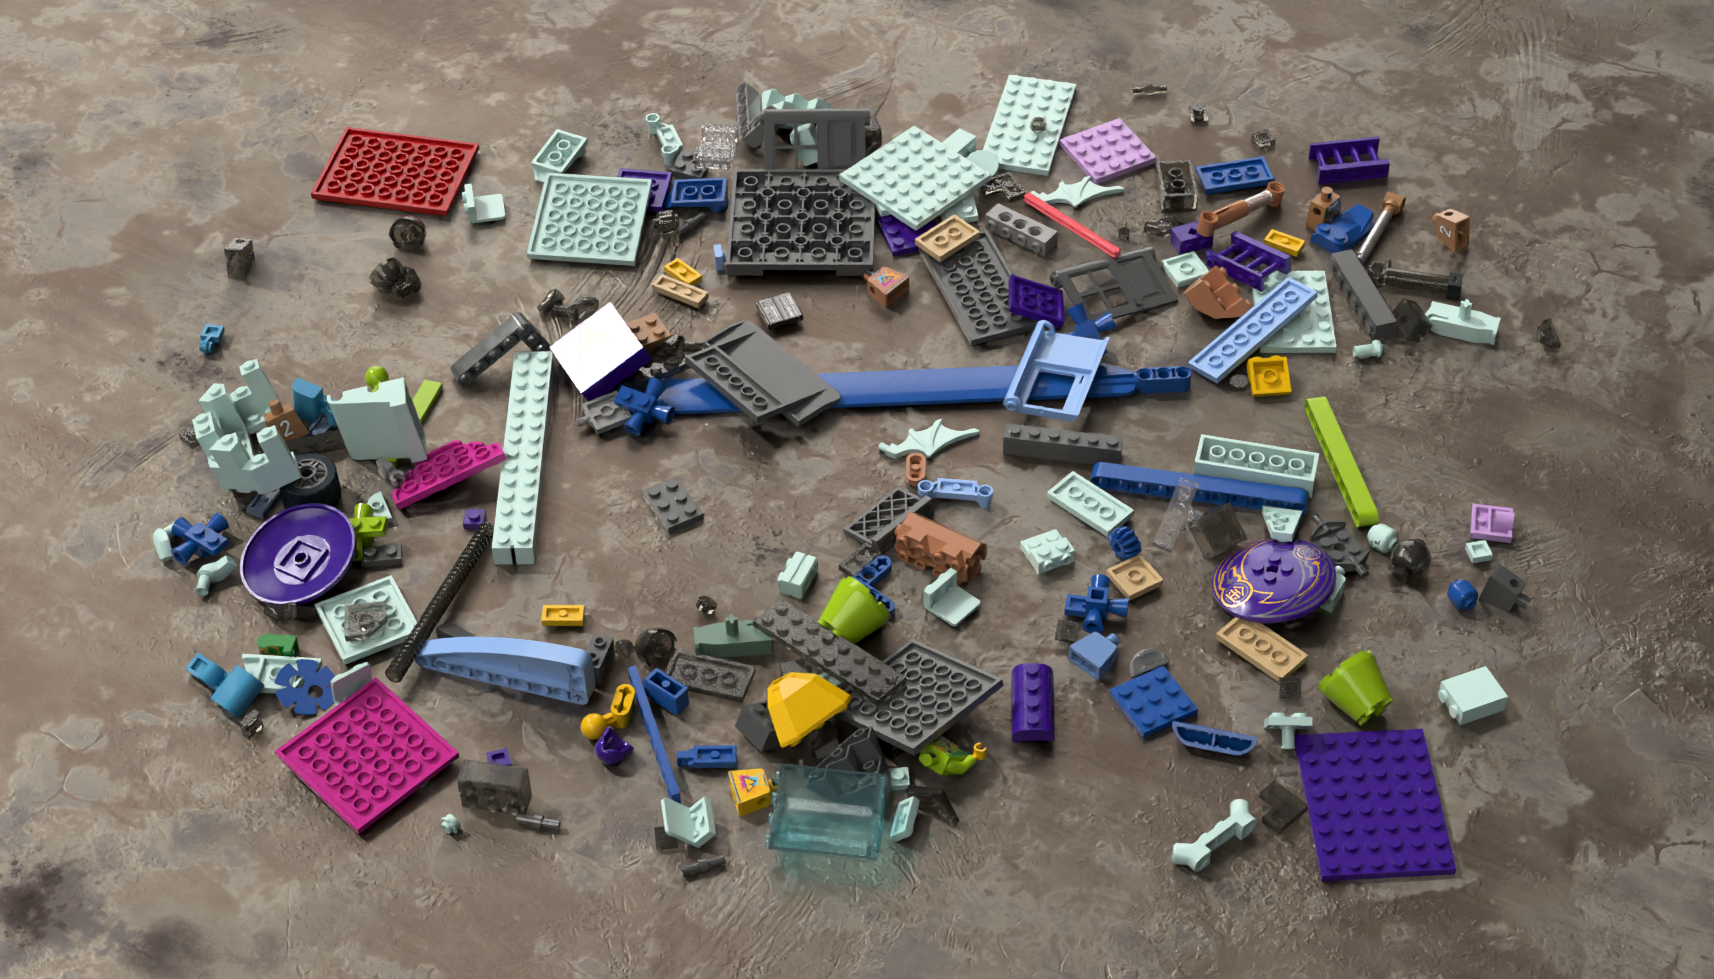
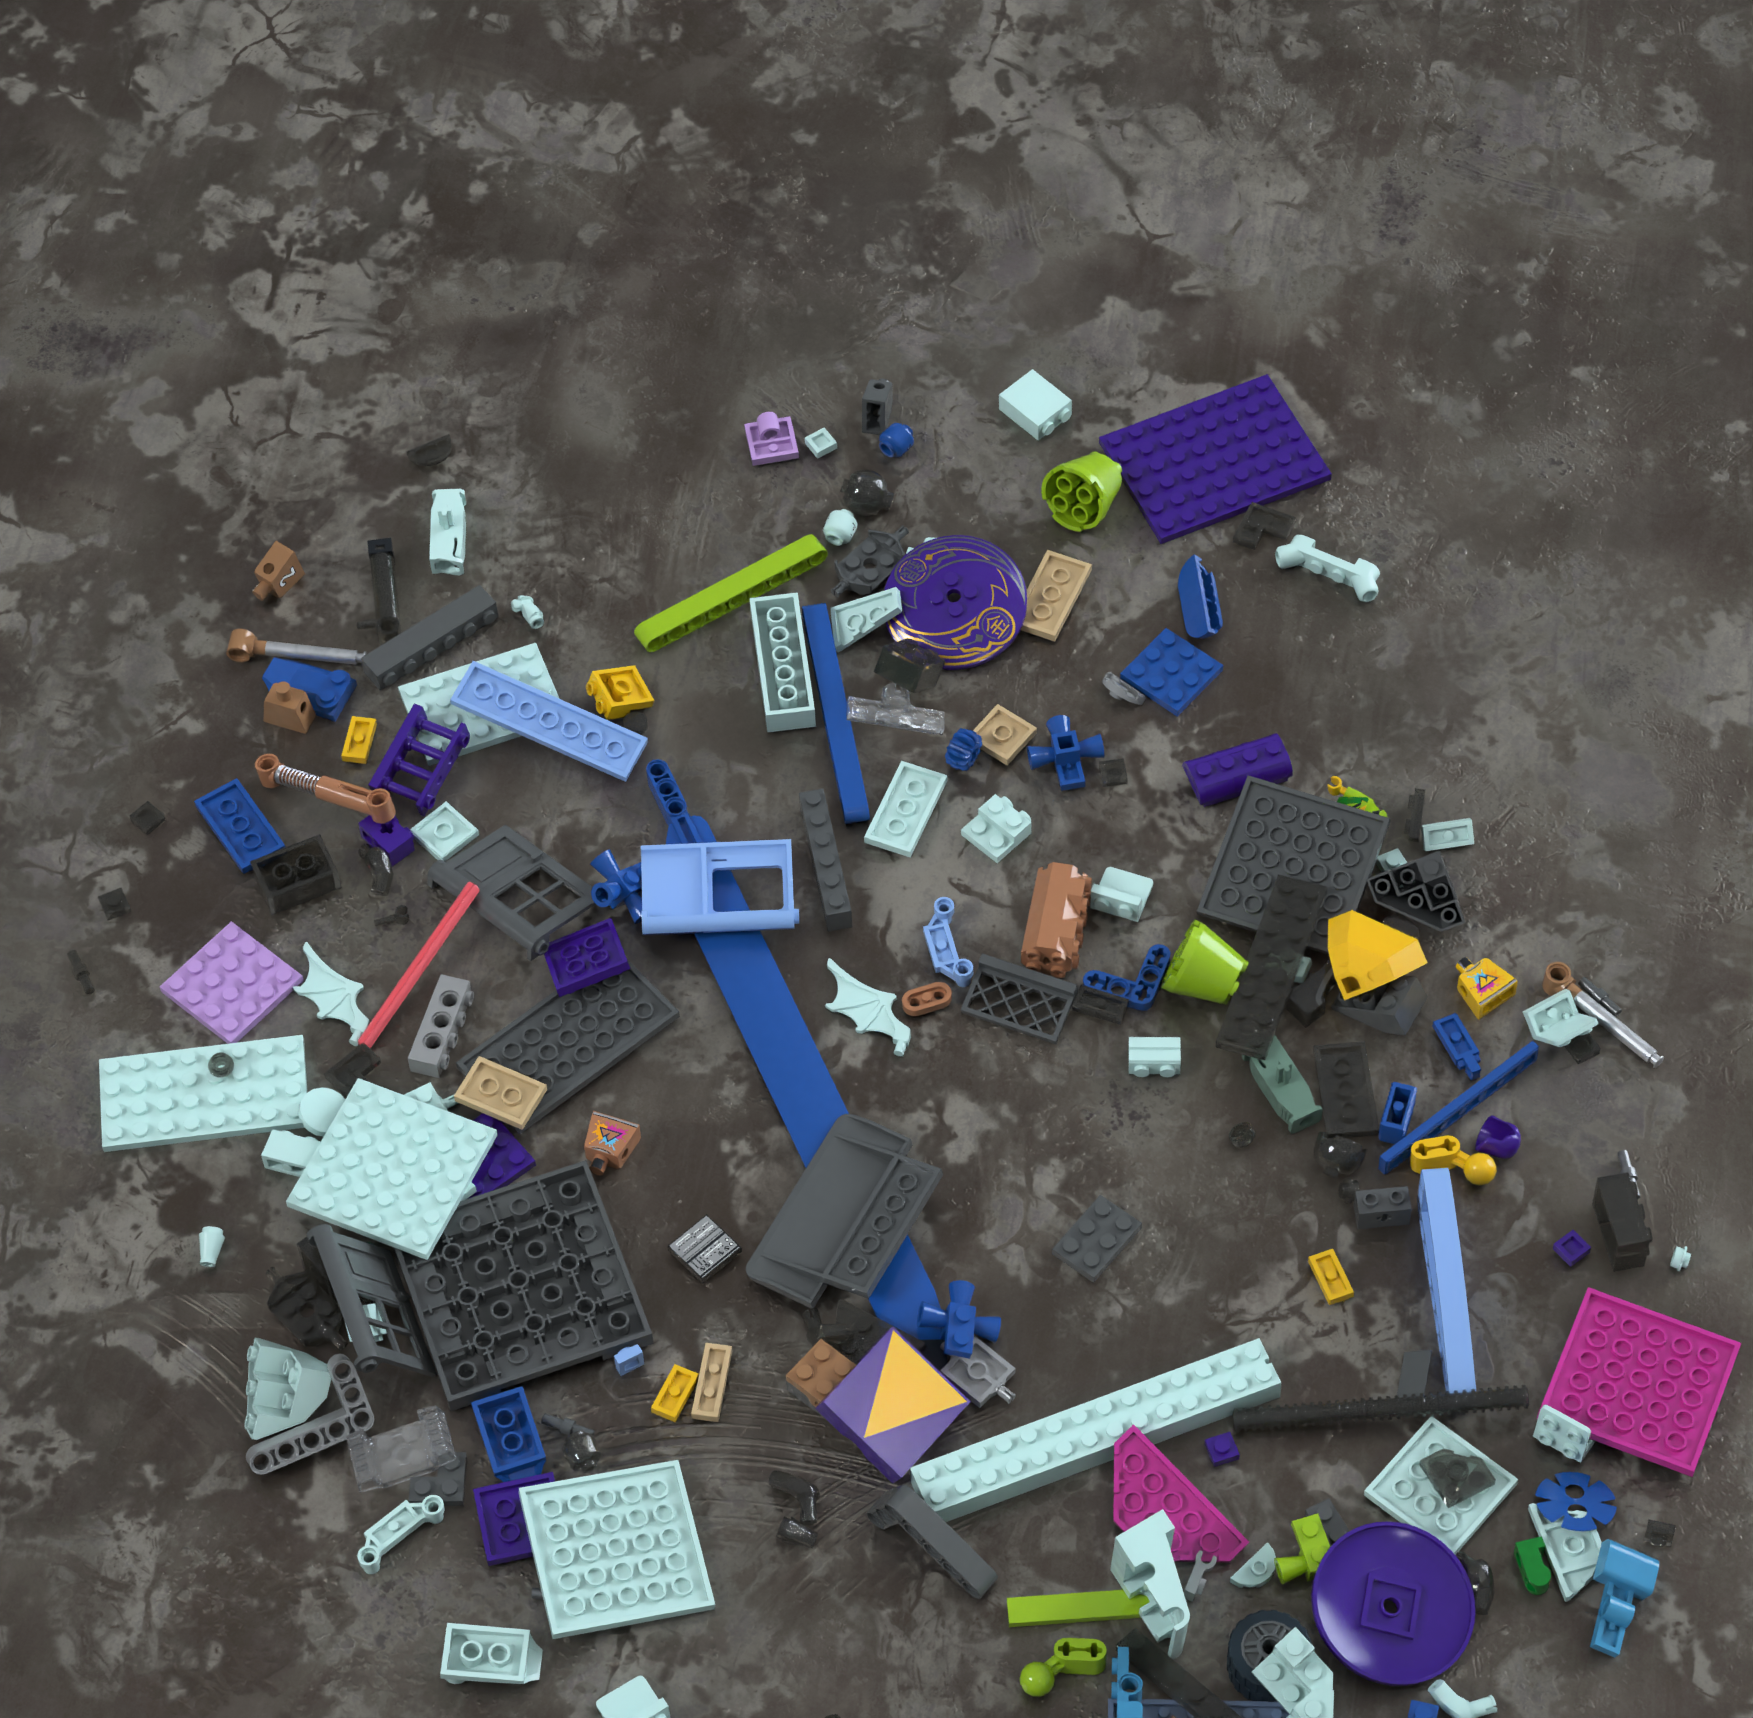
camera: 110 degrees left, 10 degrees up
clear light blue cylinder [765,764,886,861] -> none
medium blue torso [1069,632,1119,681] -> none
nougat brick [1183,266,1253,319] -> none
light aqua plate [1264,713,1312,749] -> none
clear smoke plate [1279,677,1301,699] -> none
dark purple fence [1308,136,1390,184] -> none
clear smoke brick [1392,298,1433,342] -> none
none -> light aqua cone [199,1226,225,1267]
none -> flat silver piece [1542,962,1664,1068]

